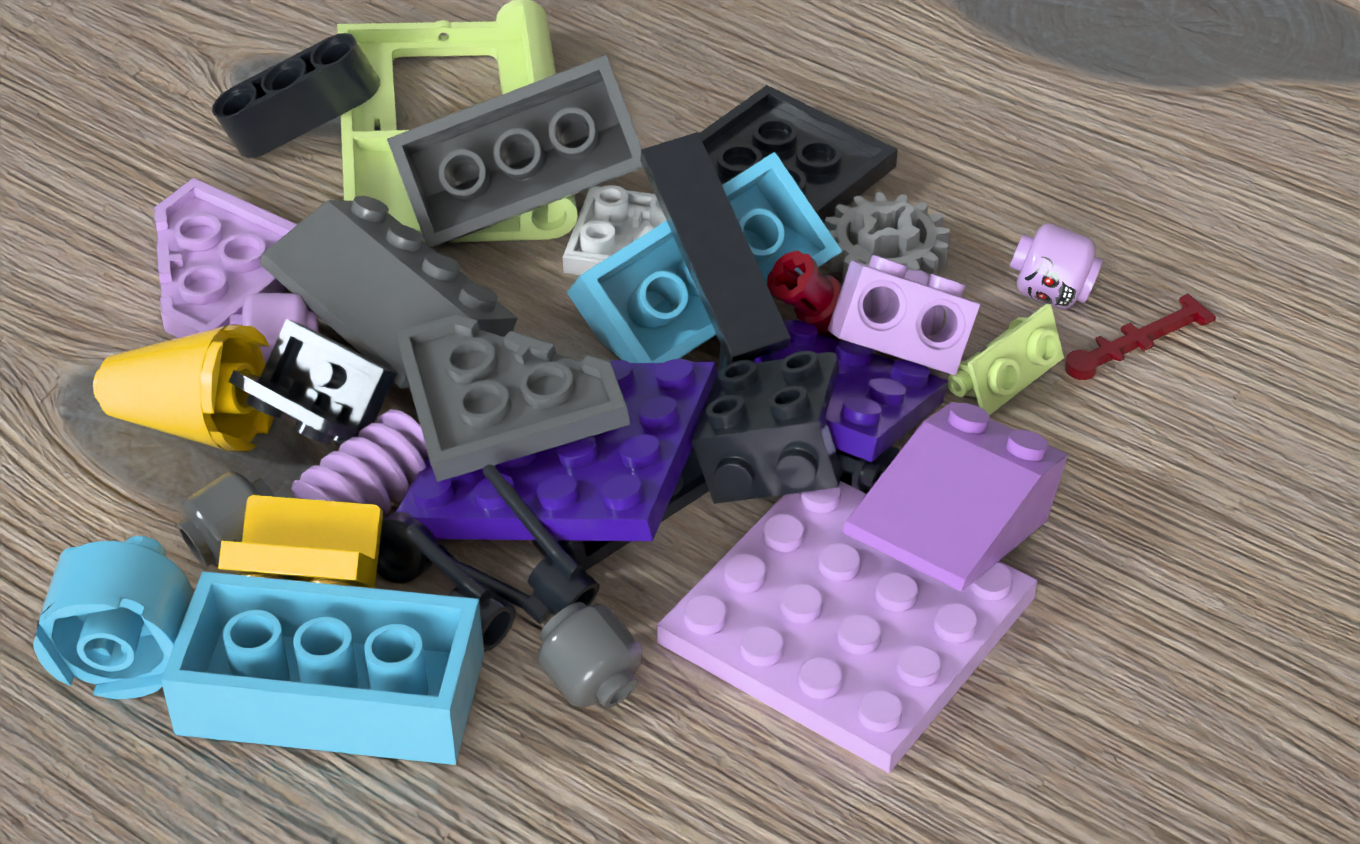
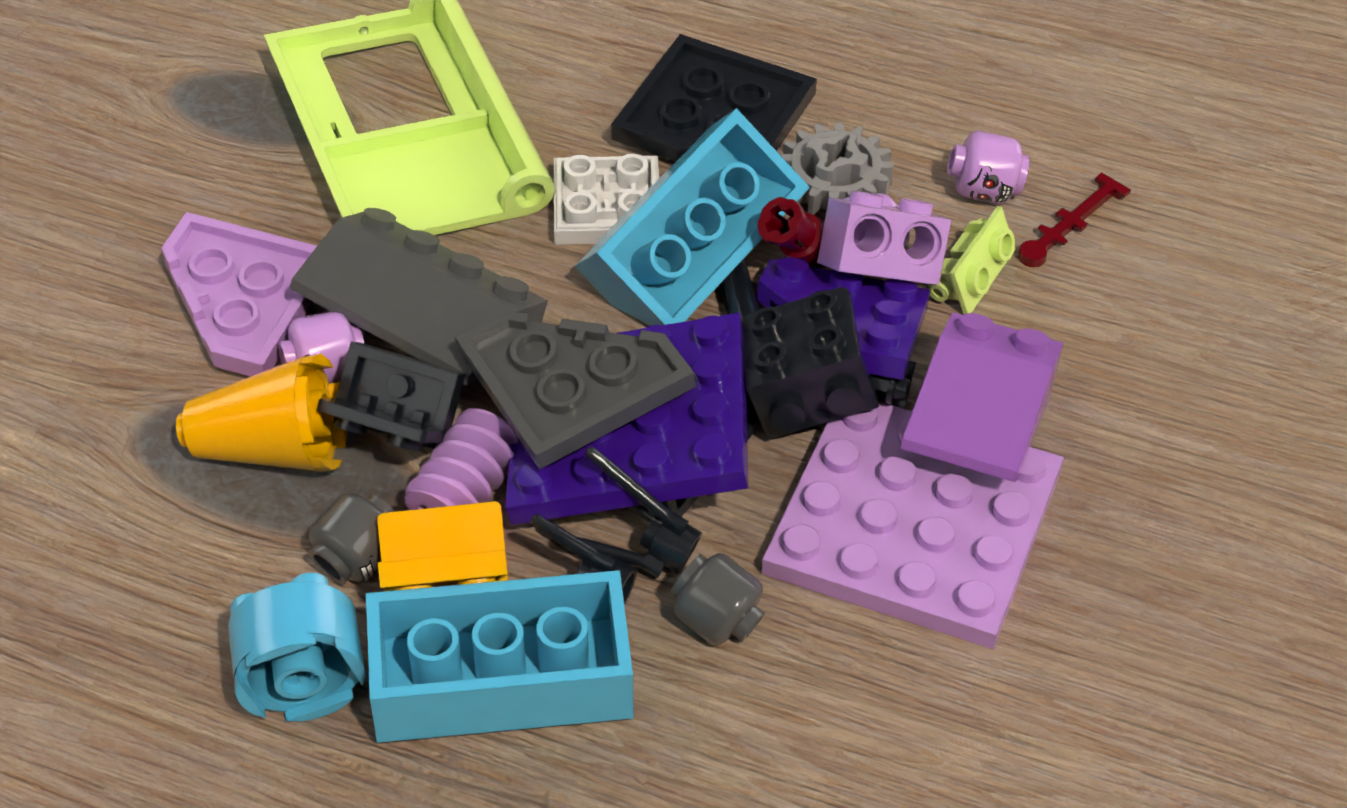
camera: 15 degrees left, 5 degrees up
black beam [212,33,380,158] -> none
black tile [377,512,436,583] -> none
dark grey slope [387,55,643,248] -> none
black tile [640,132,790,364] -> none

